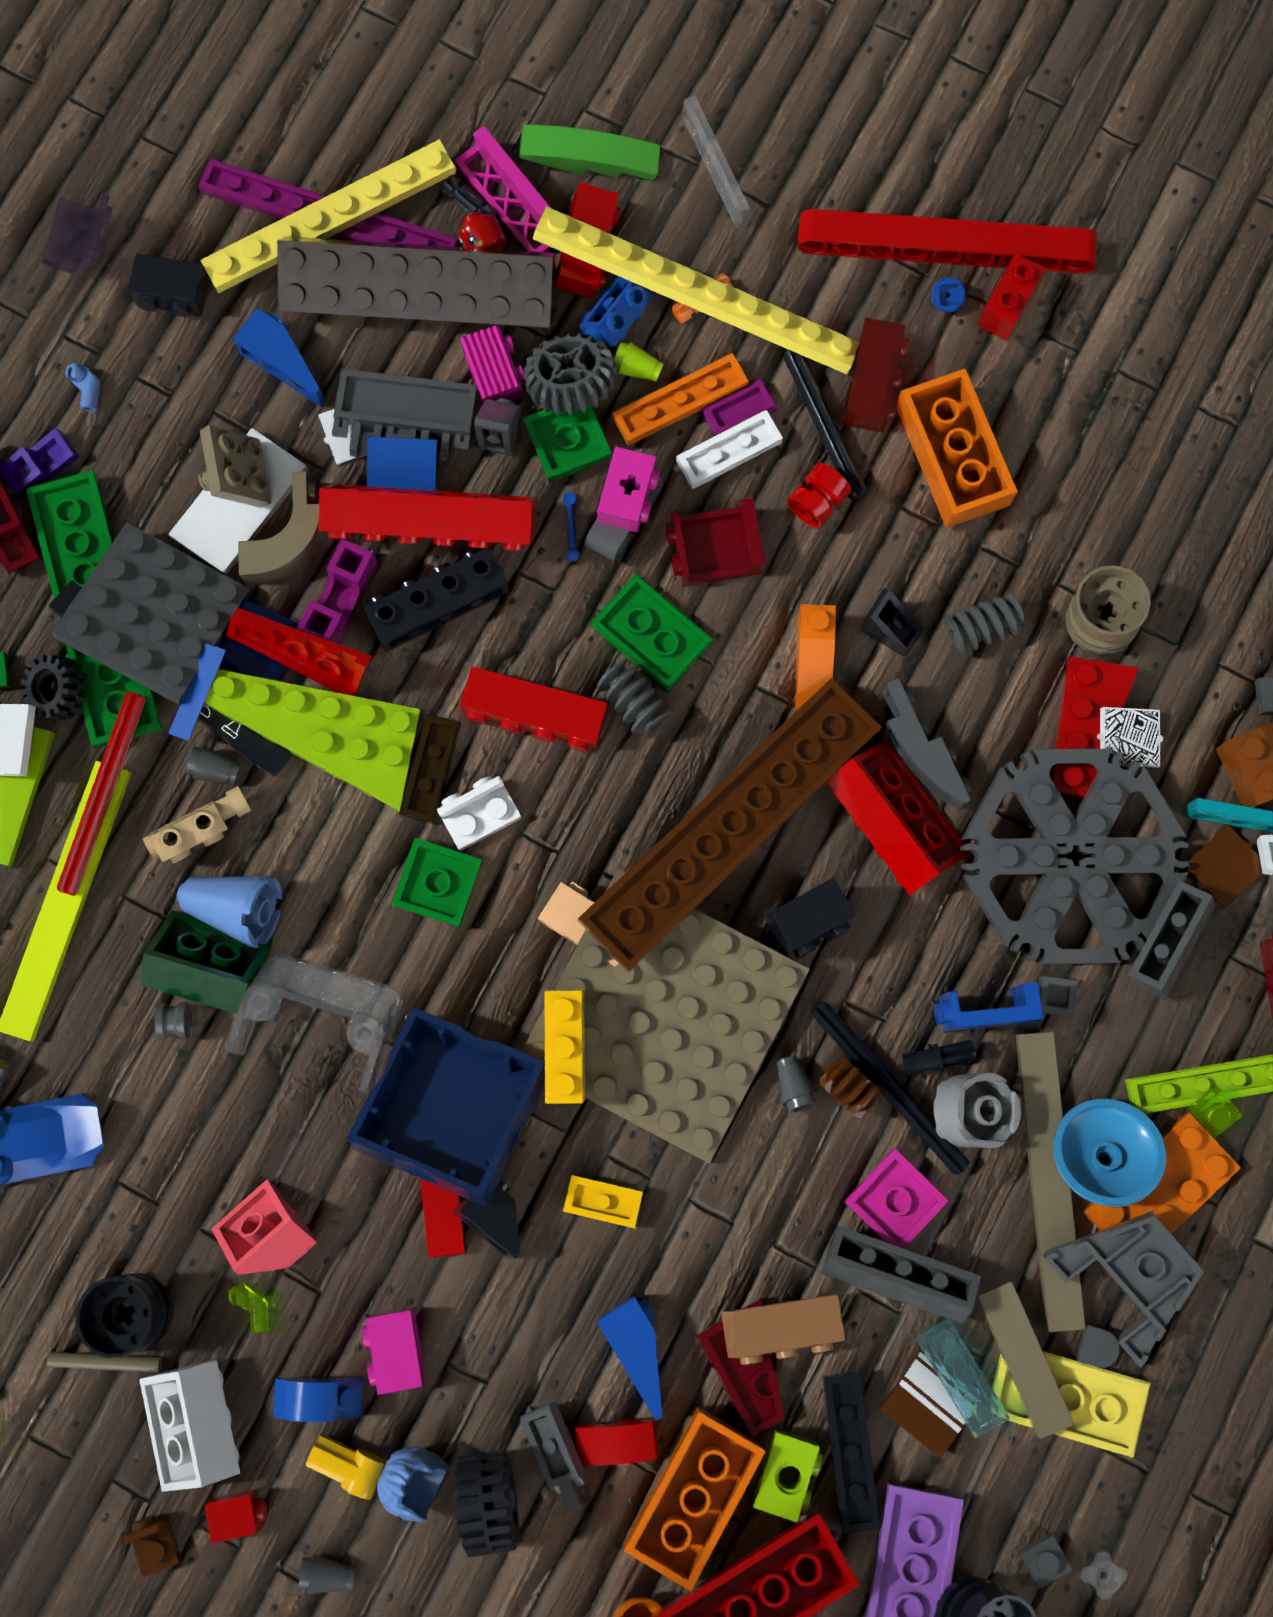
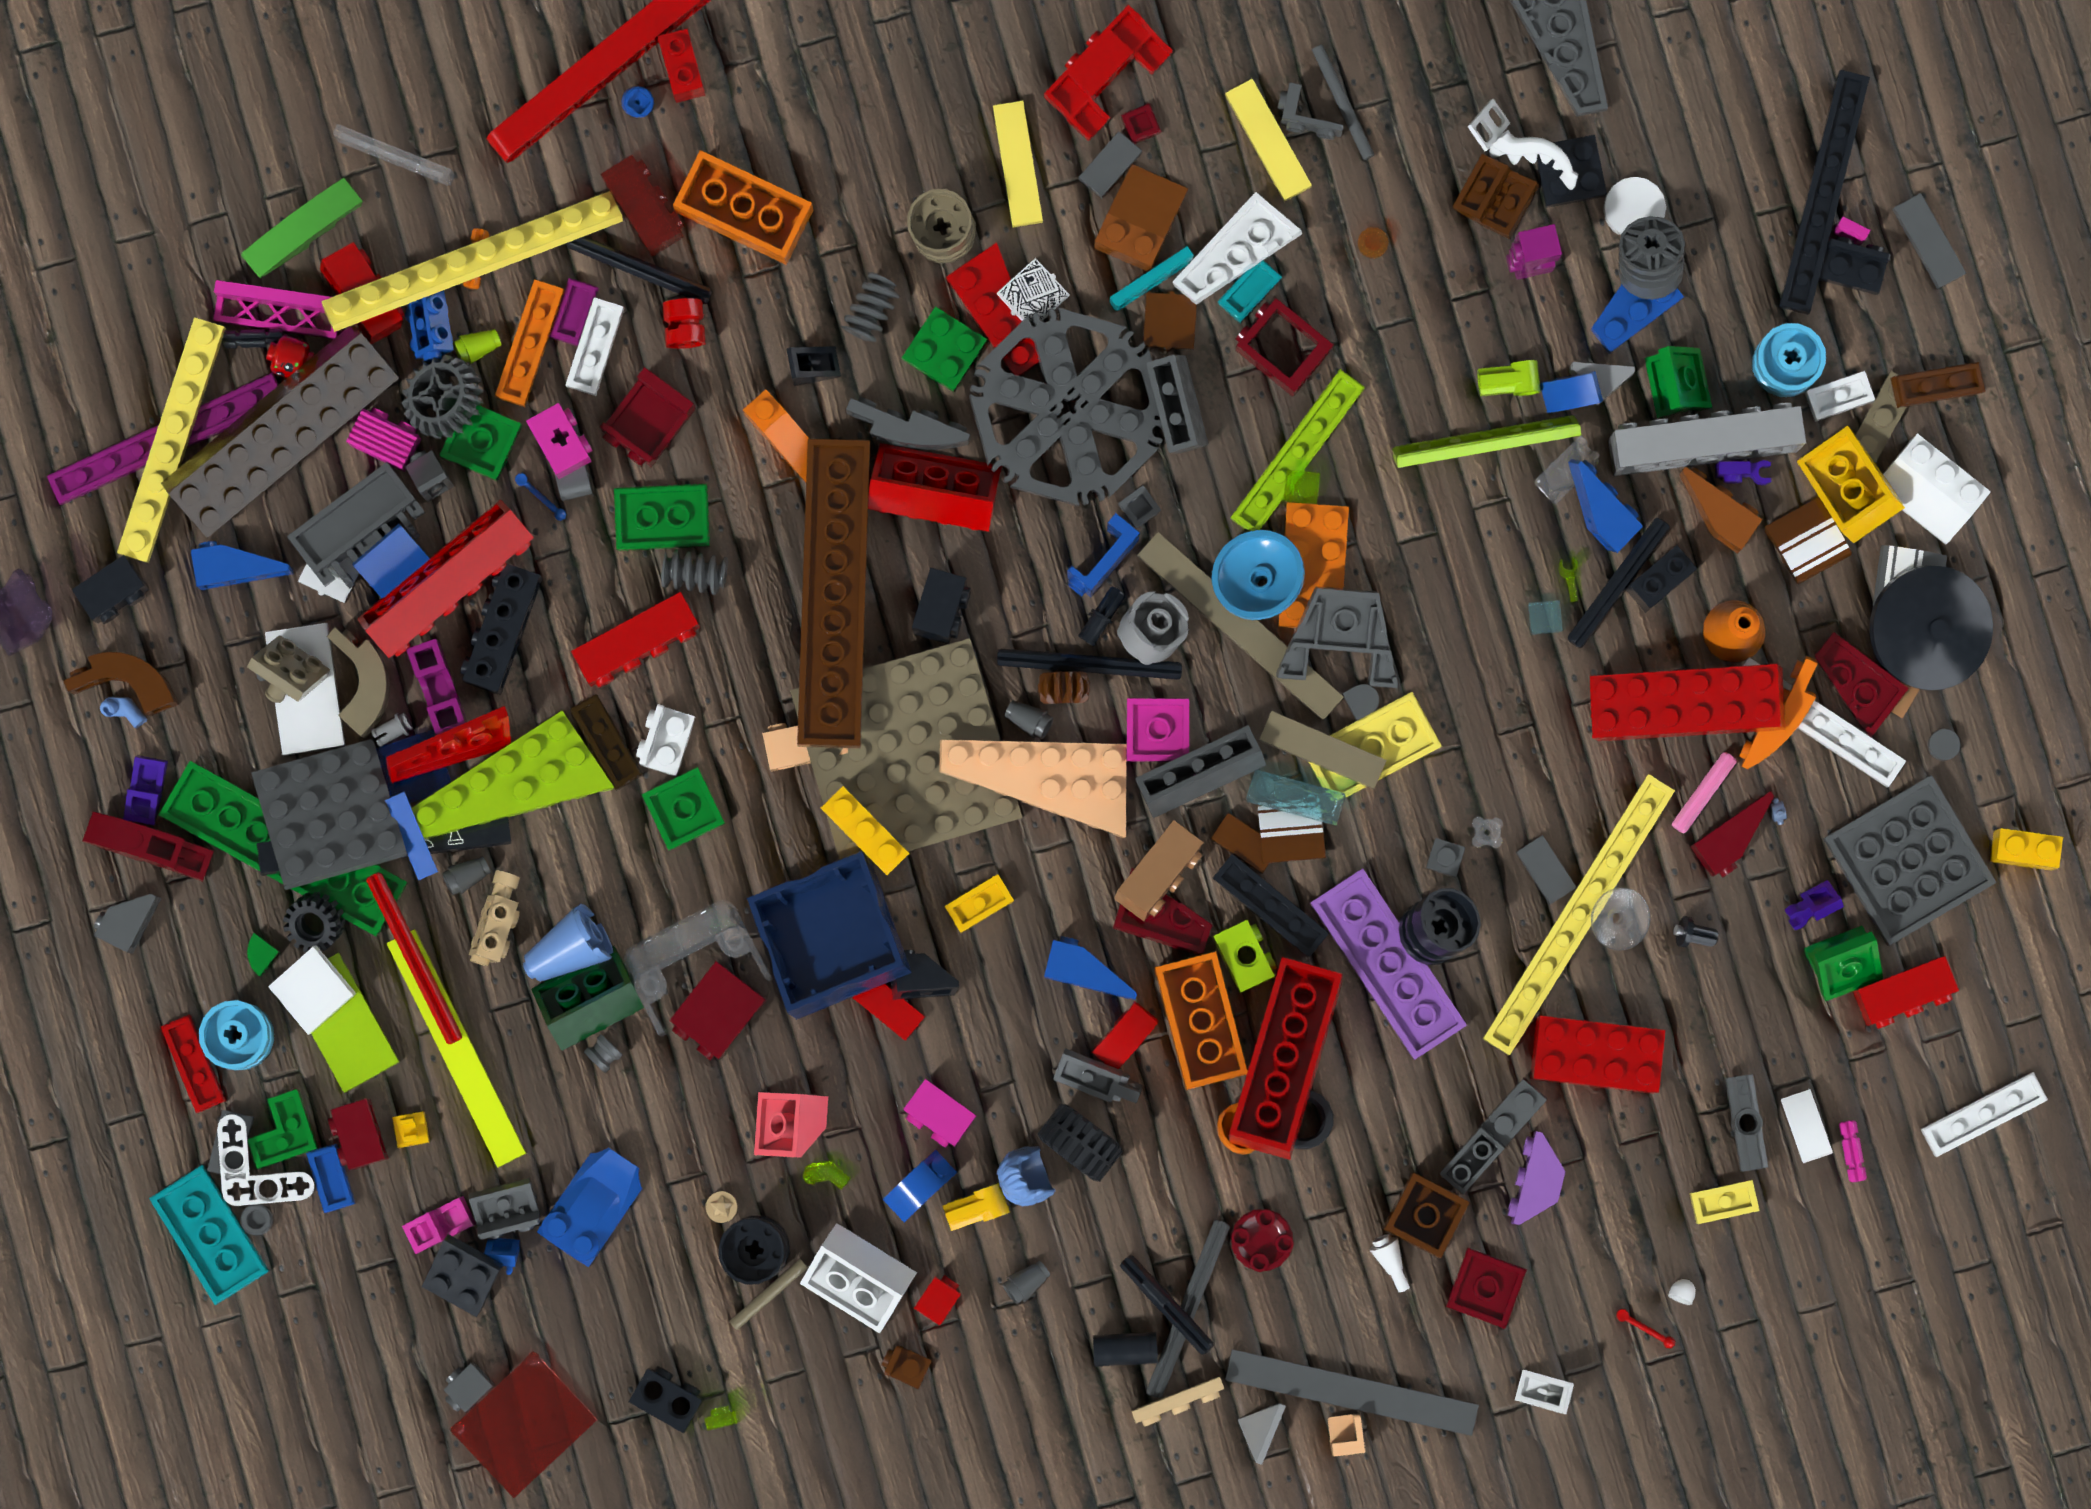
camera: 45 degrees left, 5 degrees up
none -> reddish brown arch [63,652,179,716]
none -> light grey pin [371,712,414,747]
none -> dark red panel [669,961,767,1061]
none -> tan tile [706,1191,738,1223]
none -> green plate [902,306,987,393]
none -> light nougat wing [940,740,1127,838]
none -> light yellow tile [993,101,1043,228]
none -> reddish brown tile [1211,813,1269,874]

